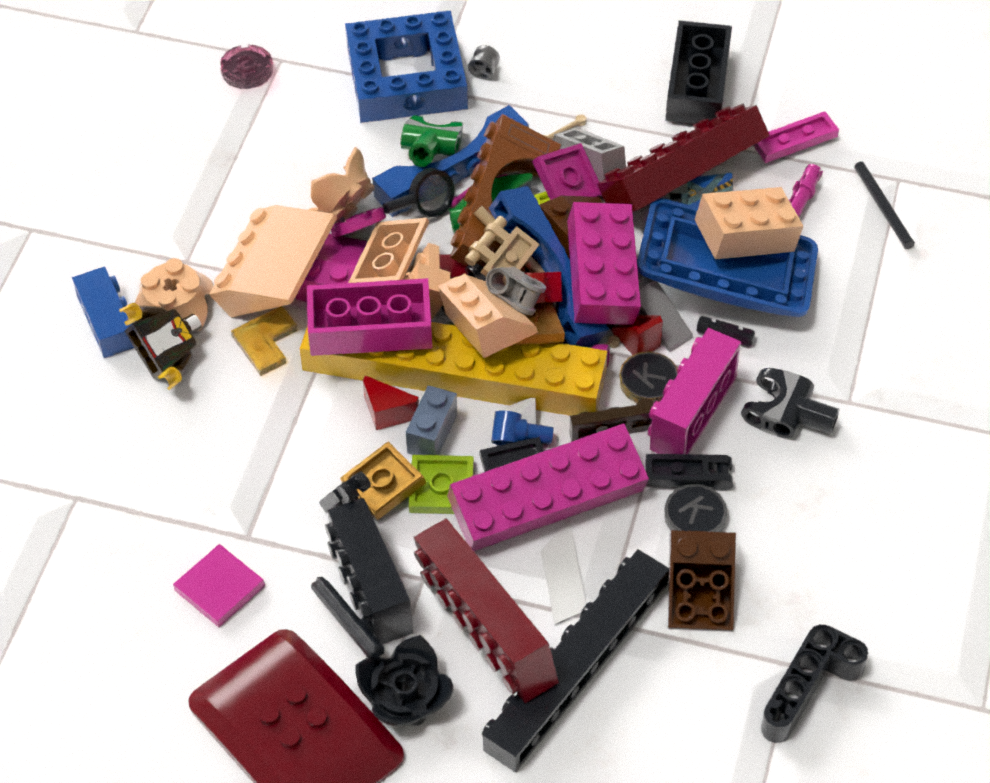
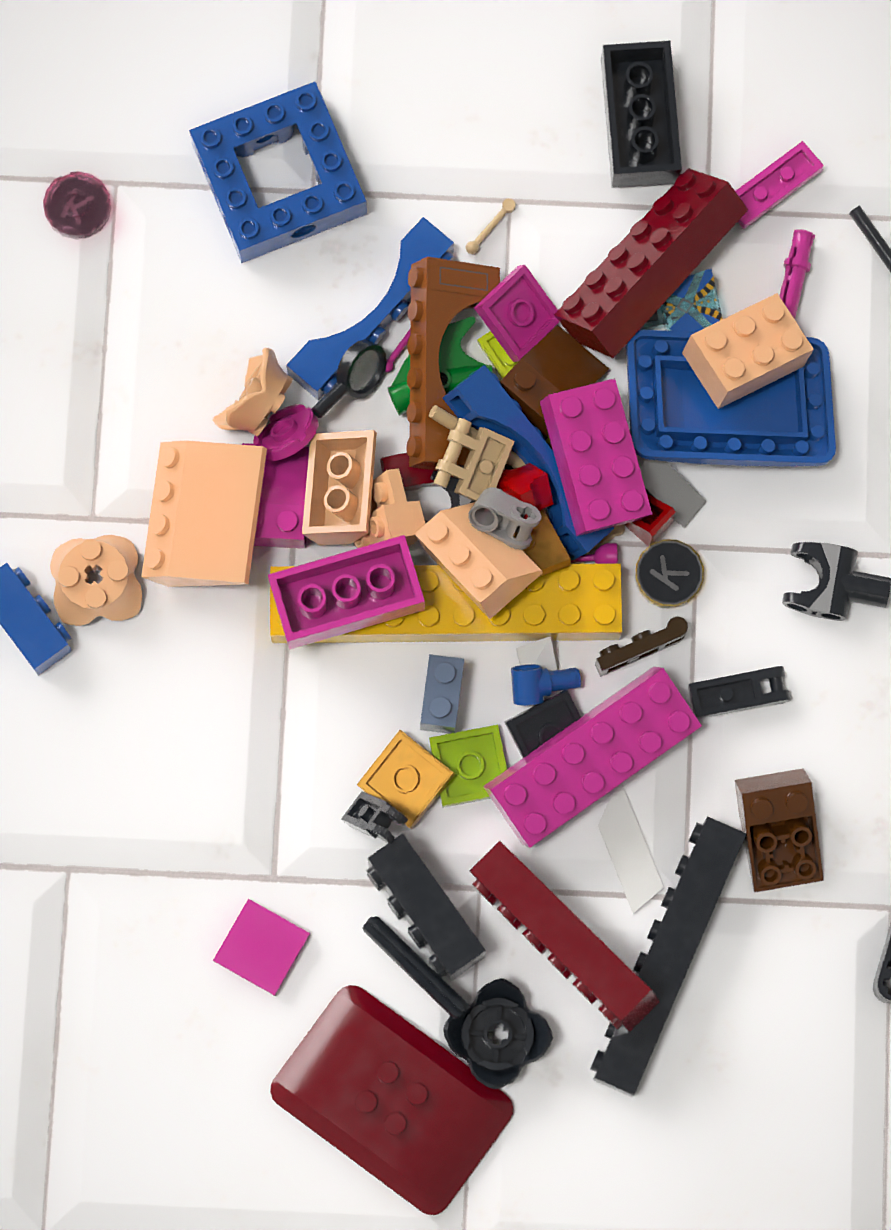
camera: 15 degrees left, 25 degrees up
torso [119,303,202,390] -> none
clear yellow tile [231,306,298,376] -> none
red slope [363,375,419,430] -> none
green connector [400,115,463,167] -> none
flat silver wheel [468,45,500,80] -> none
light grey slope [554,127,626,182] -> none
dark pink brick [647,328,741,454] -> none
black tile [664,484,727,532] -> none
black axle [696,316,755,347] -> none

